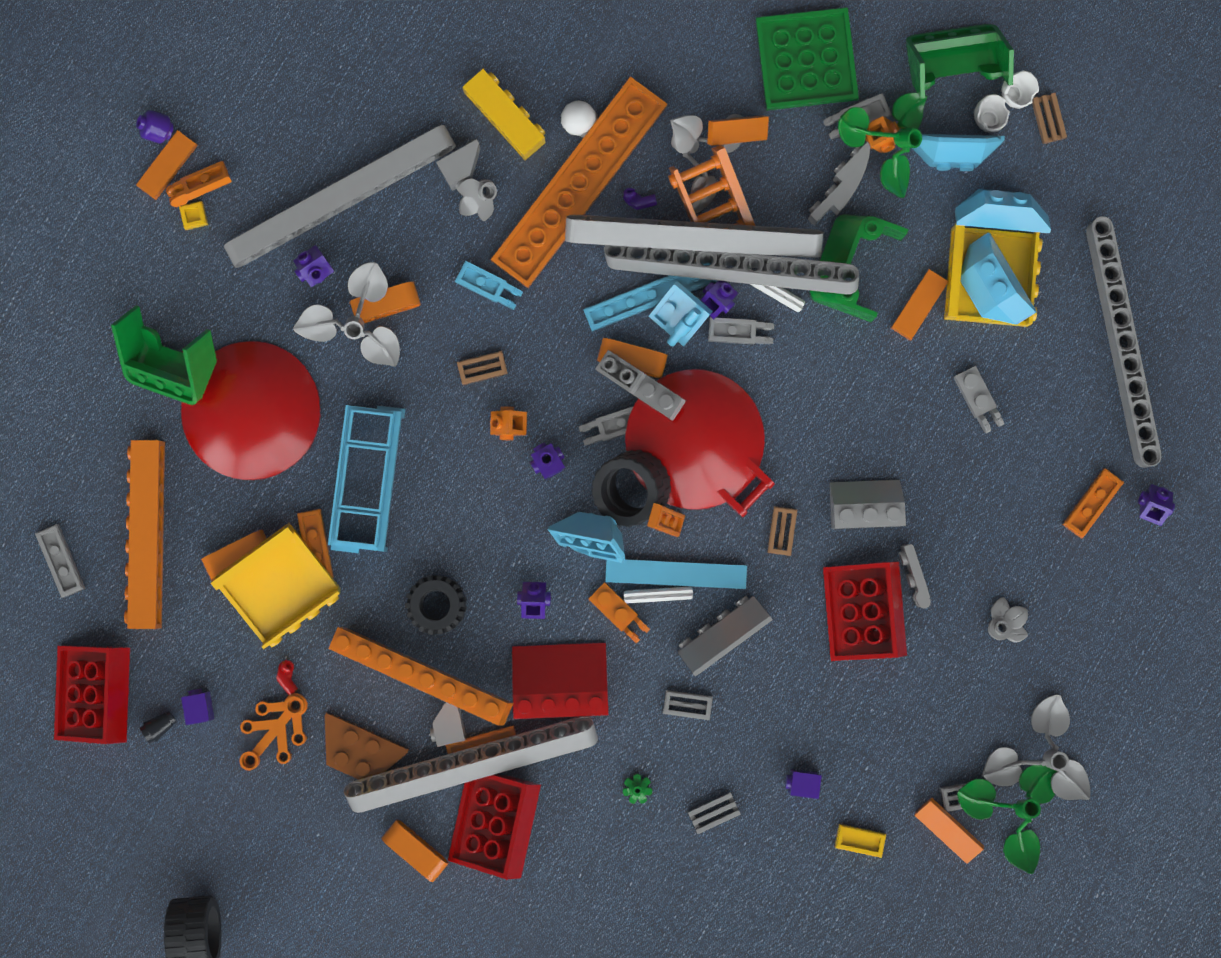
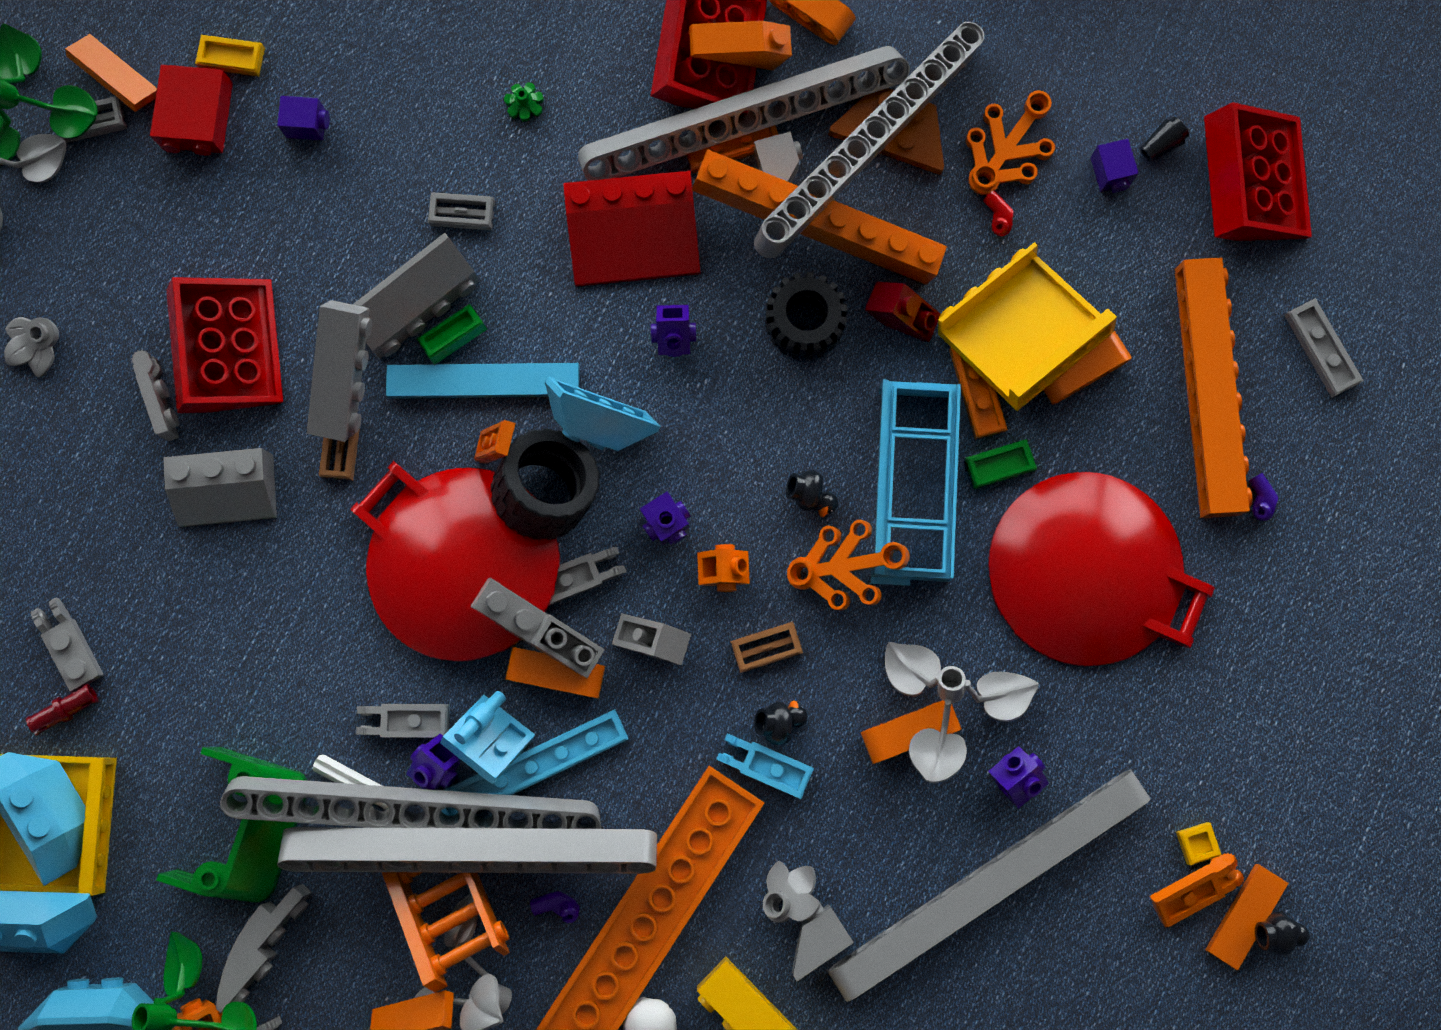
camera: 175 degrees right, 5 degrees down
green windscreen [111,305,217,405] -> none
dark purple head [136,110,173,143] -> none
orange hinge [589,582,650,644] -> none
white axle [624,587,693,603] -> none
light grey tile [688,792,741,834] -> none
orange tile [891,269,949,341] -> none
none -> dark red pin [26,684,99,736]
none -> red brick [150,64,233,156]
none -> light grey brick [307,300,372,442]
none -> green tile [417,304,488,365]
none -> light grey slope [612,613,691,665]
none -> orange slope [689,21,792,71]
none -> light grey beam [754,22,984,258]
none -> black animal [754,700,808,745]
none -> black animal [786,470,838,517]
none -> orange plant [787,520,910,611]
none -> dark red slope [865,281,941,342]
none -> green tile [964,439,1037,490]
none -> dark purple arm [1248,472,1278,521]
none -> black animal [1255,912,1310,955]

